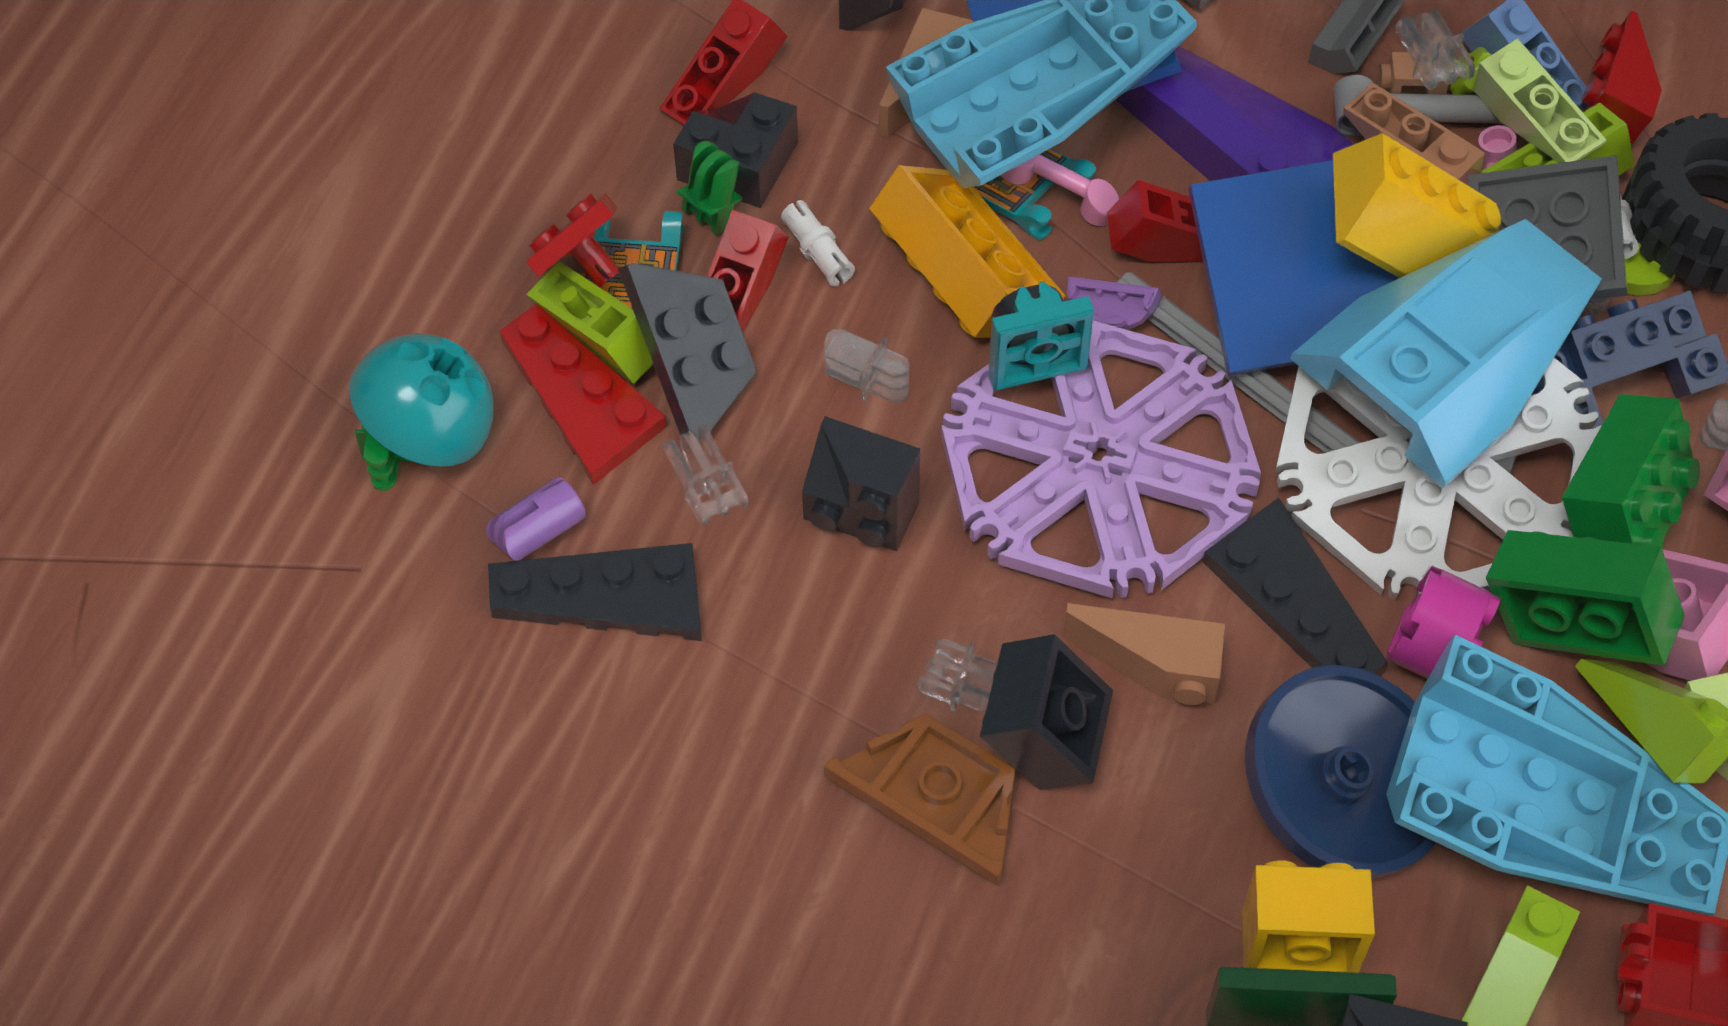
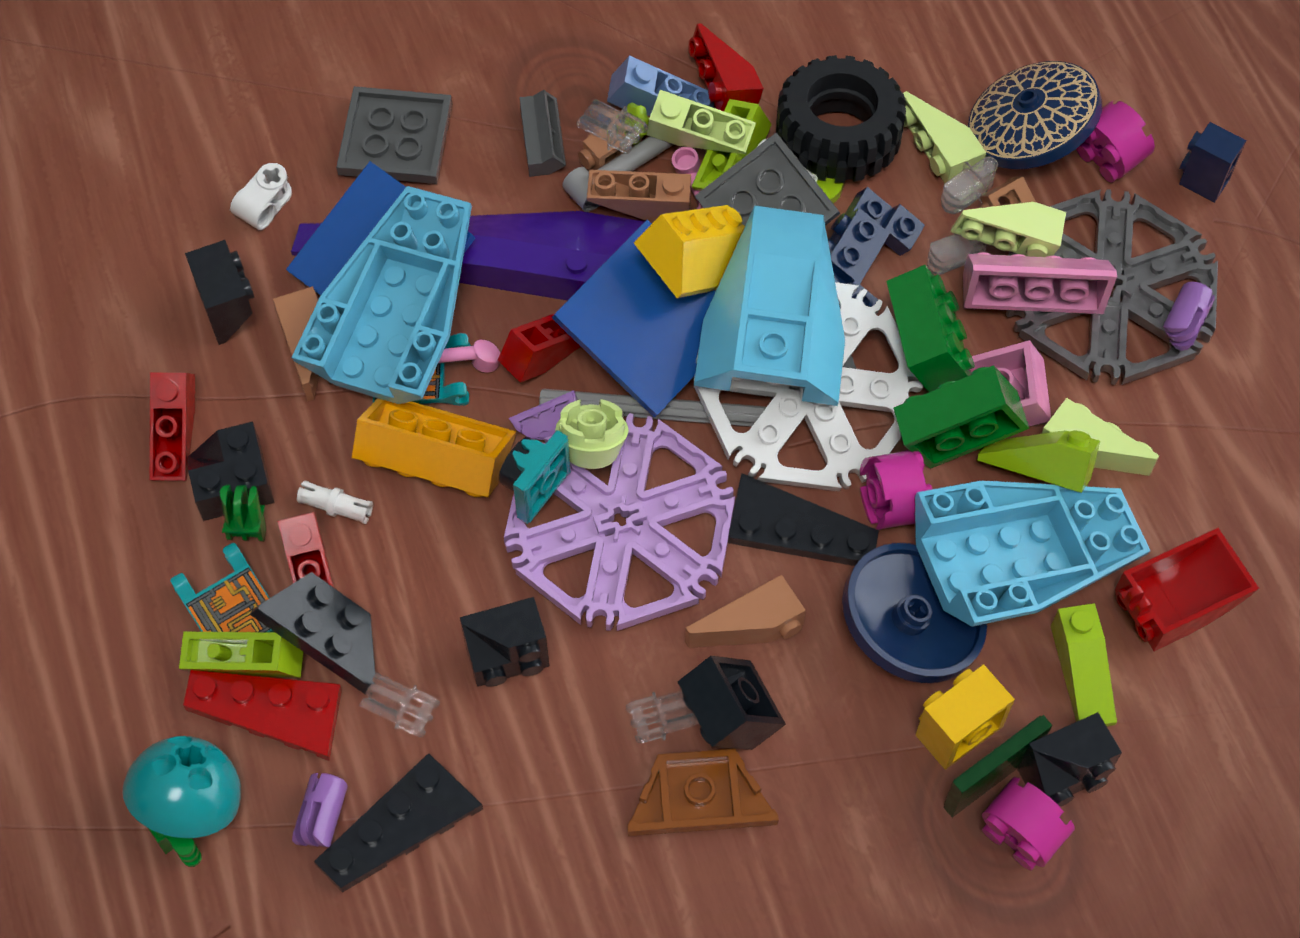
camera: 40 degrees left, 5 degrees up
red plate [526,193,620,287] -> none
clear arm [824,329,910,403] -> none
none -> yellowish green cone [555,399,629,469]

